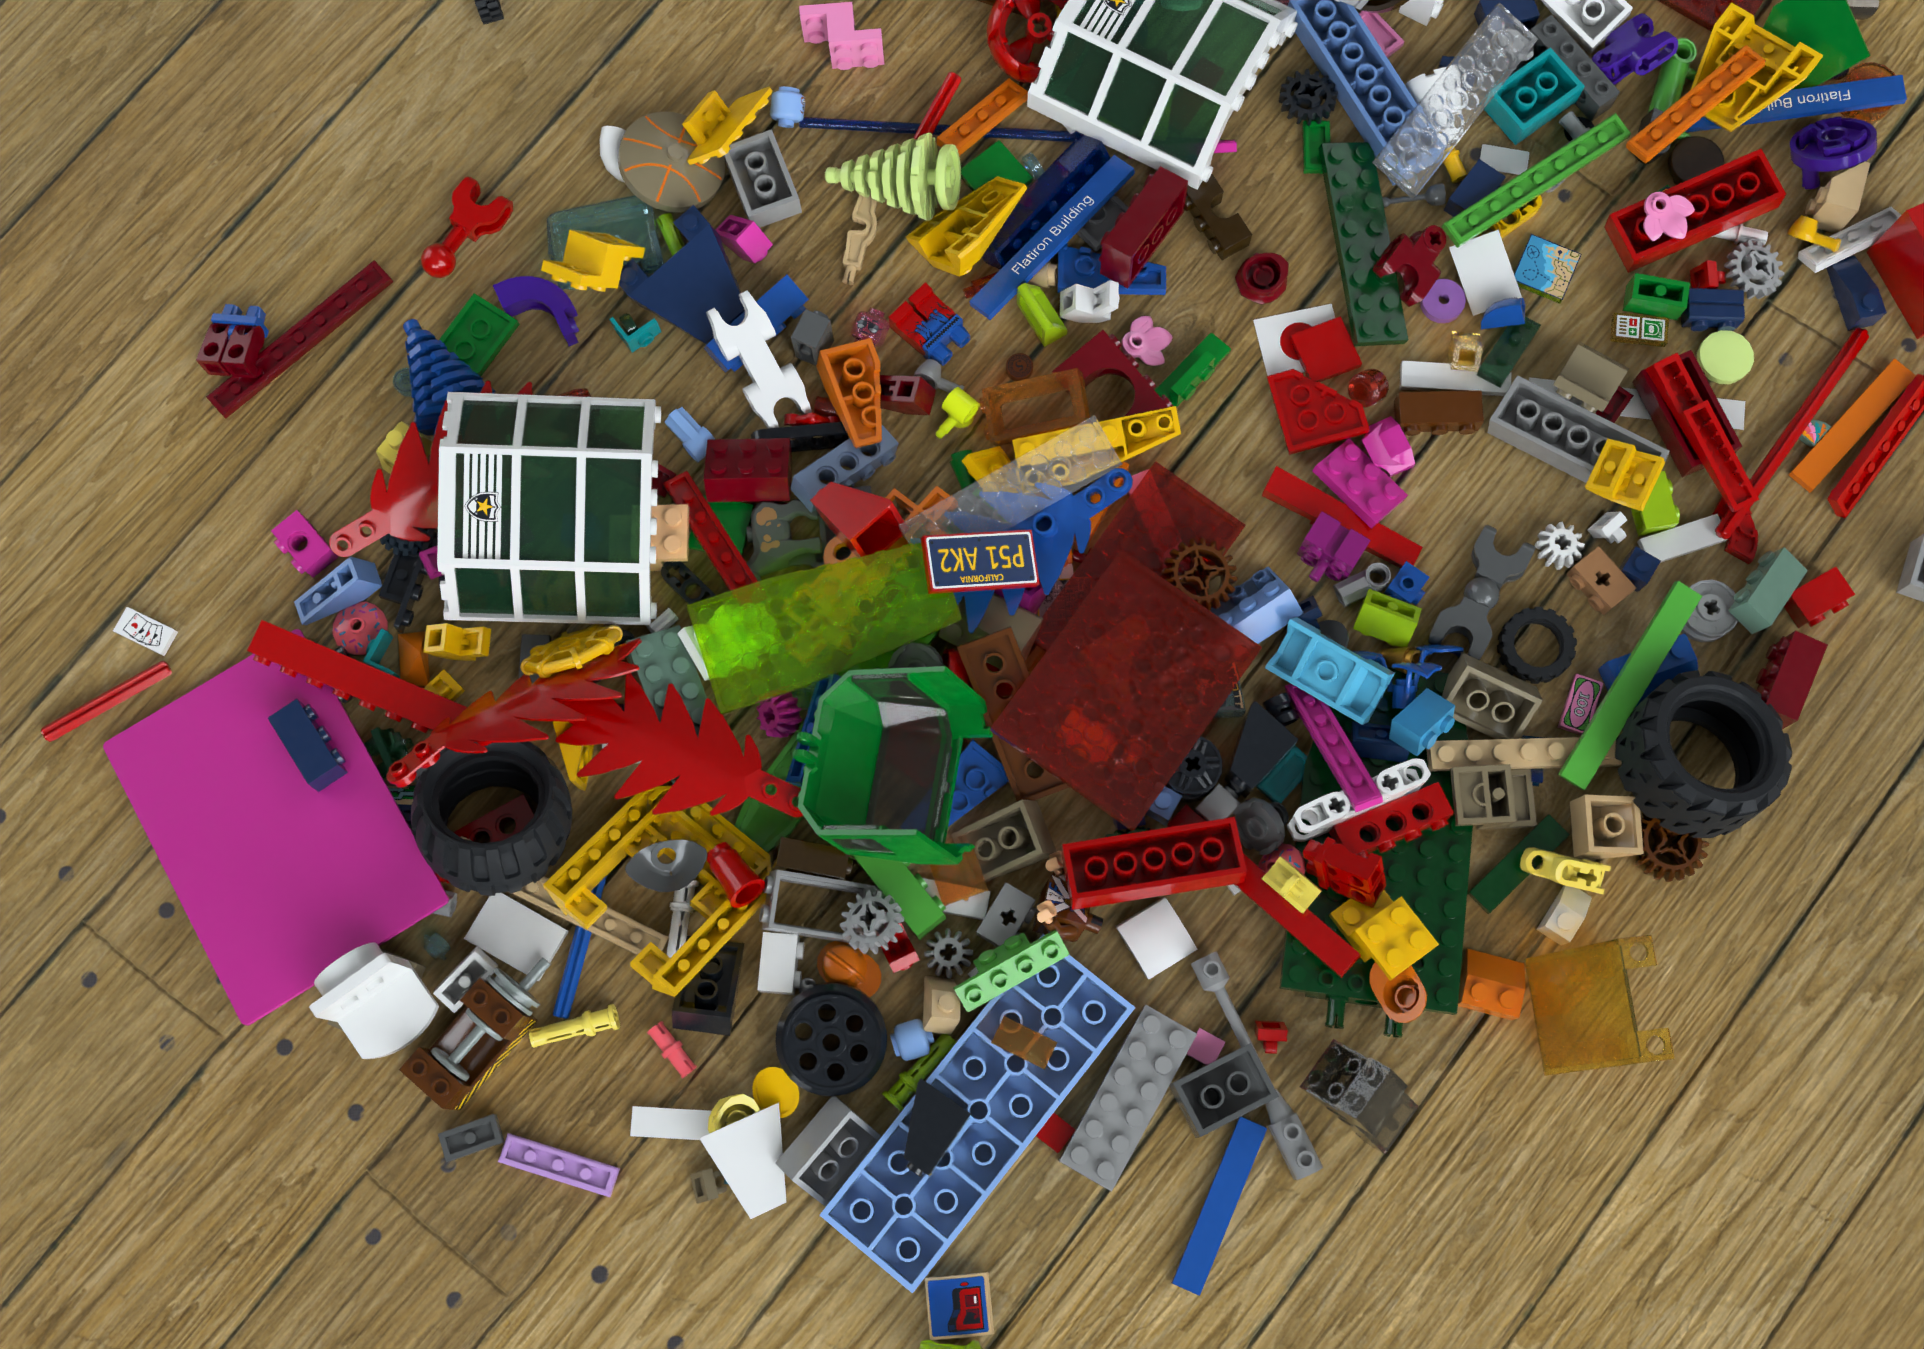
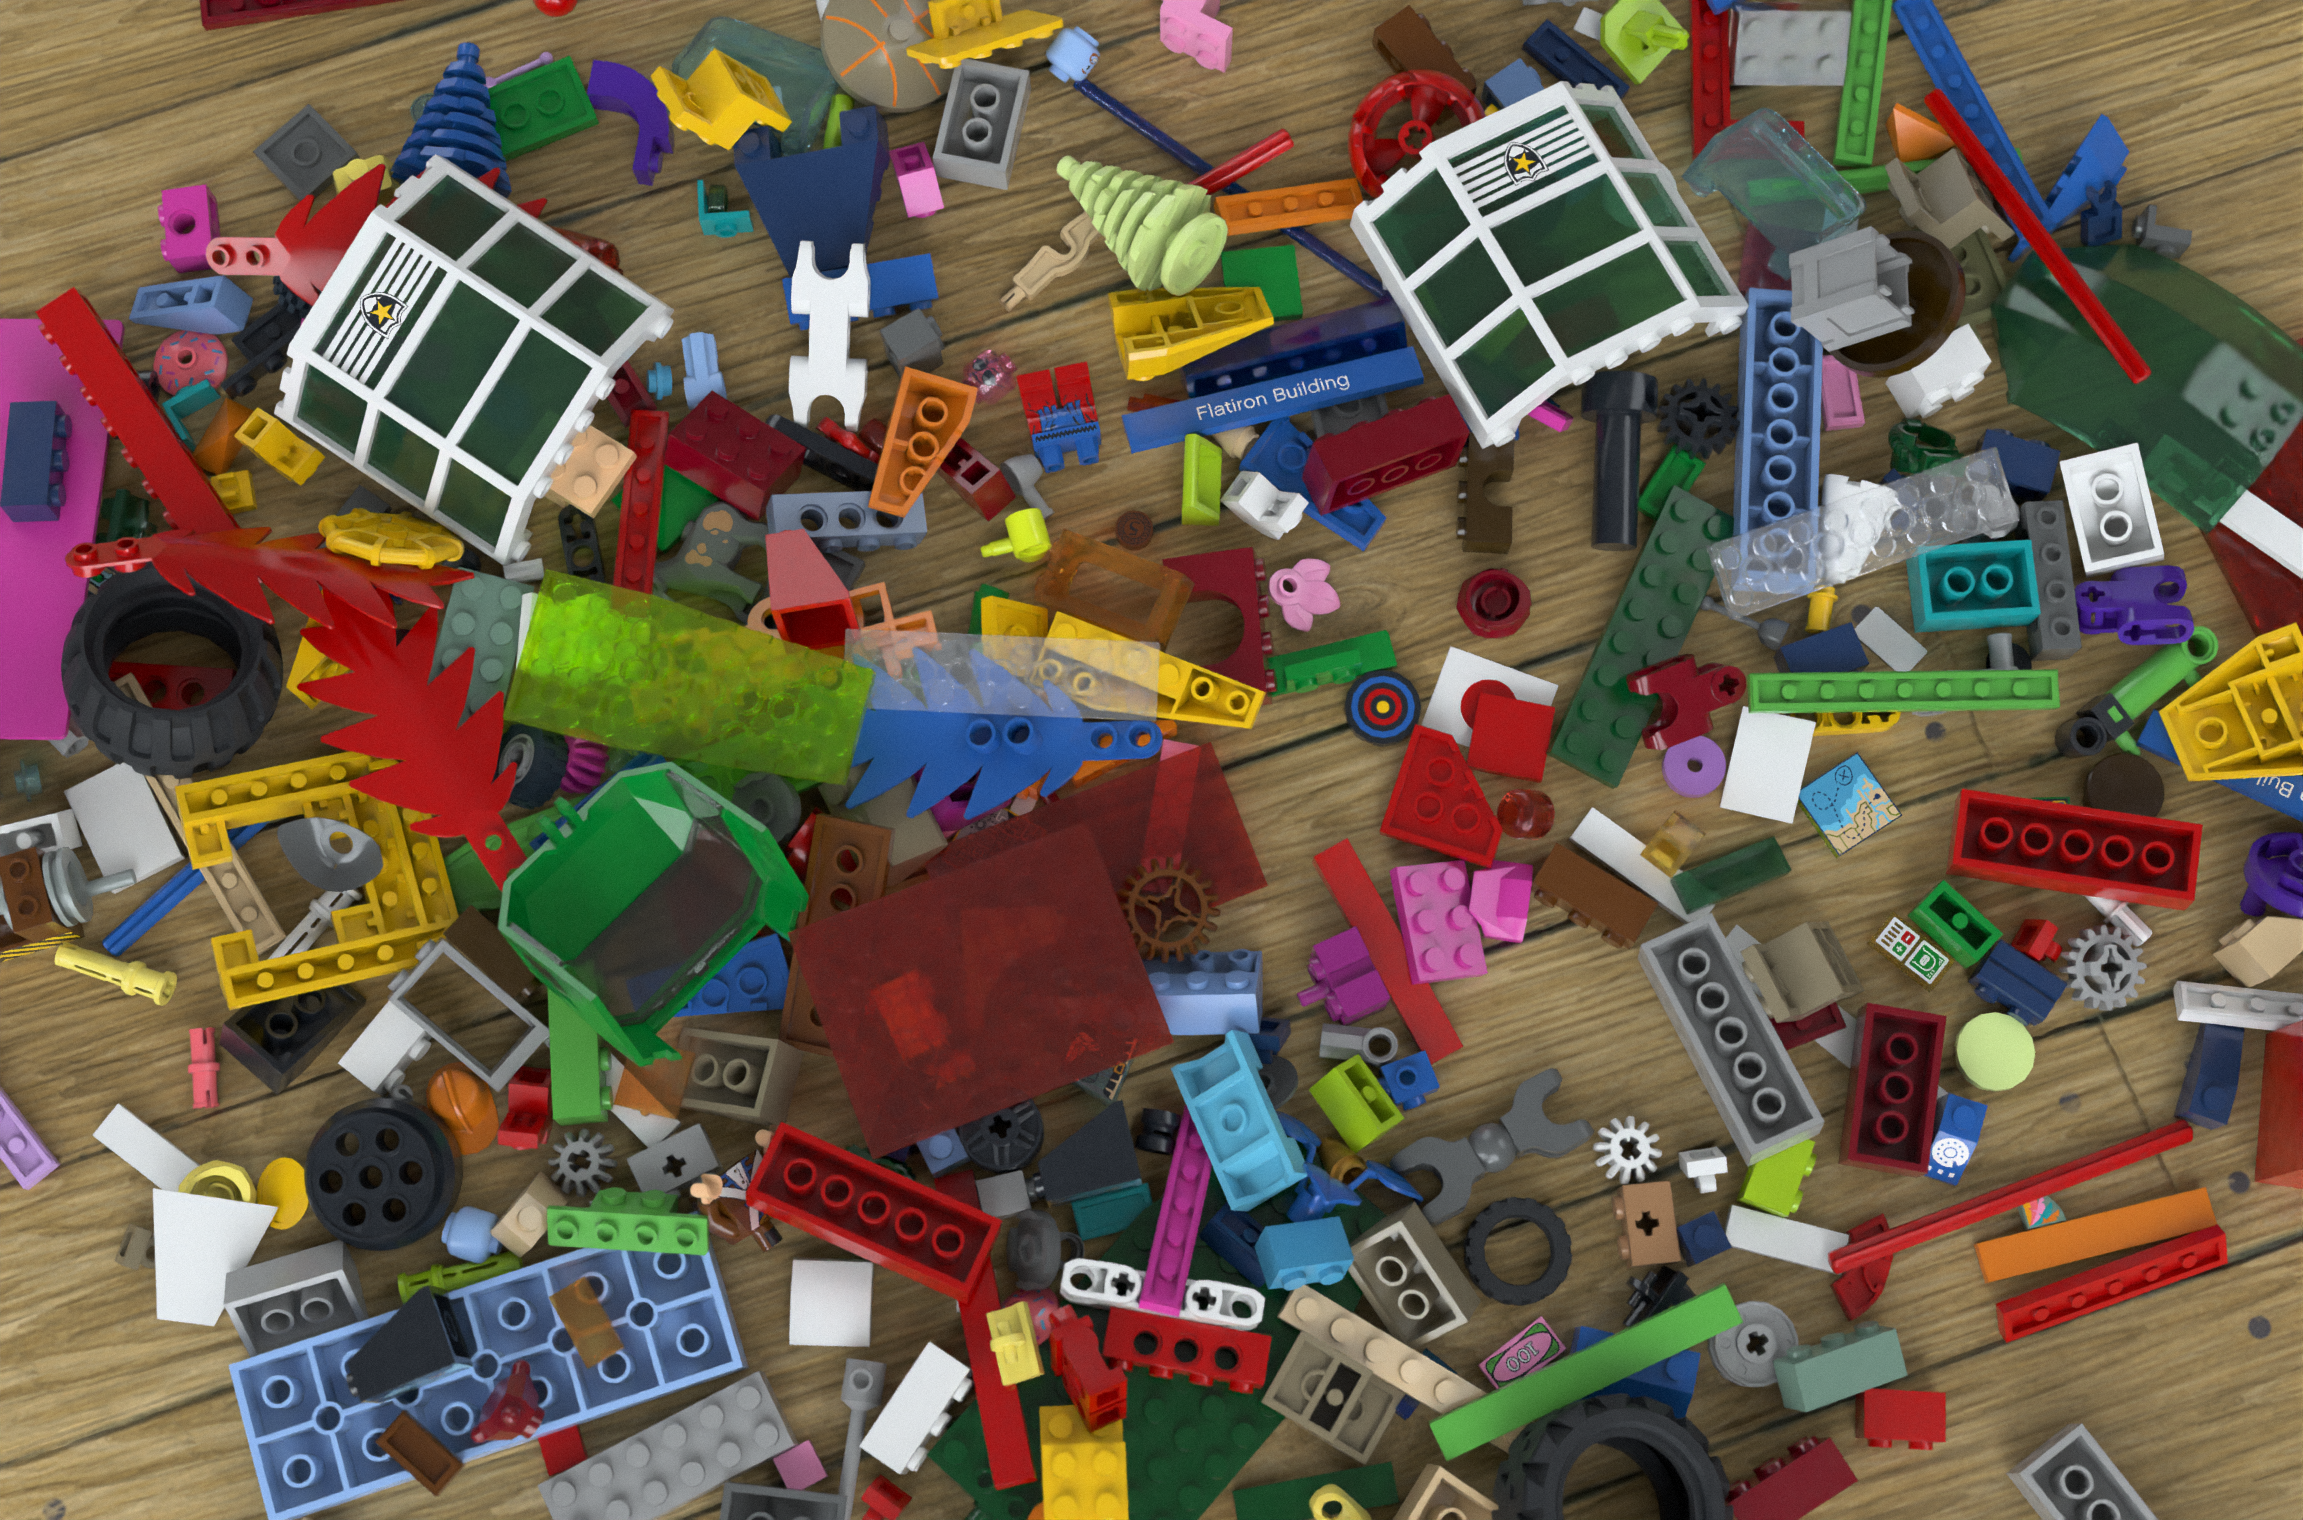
camera: 30 degrees right, 0 degrees up
red plant [706,842,765,908] -> none
light grey gear [840,890,905,954] -> none
tile [921,530,1040,594] -> none
clear light blue tile [1022,152,1045,180] -> none
blue brick [1481,297,1526,330] -> none
yellow slope [1585,438,1665,511] -> none
orange tile [1626,45,1766,164] -> none
bright pink plate [1643,192,1695,241] -> none
red slope [1645,352,1760,513] -> none
yellow bar [1787,215,1842,252] -> none
none -> dark grey plate [253,104,361,201]
none -> reddish brown tile [376,1410,466,1497]
none -> dark red rock [470,1359,545,1443]
none -> lavender hinge [483,52,553,88]
none -> black wheel [491,719,569,810]
none -> dark azure plate [646,362,672,400]
none -> white brick [859,1342,974,1474]
none -> black tile [1344,670,1421,747]
none -> black piece [1581,371,1658,551]
none -> black hips [1623,1265,1696,1328]
none -> dark green piece [1888,418,1967,477]
none -> blue slope [1923,1093,1988,1186]

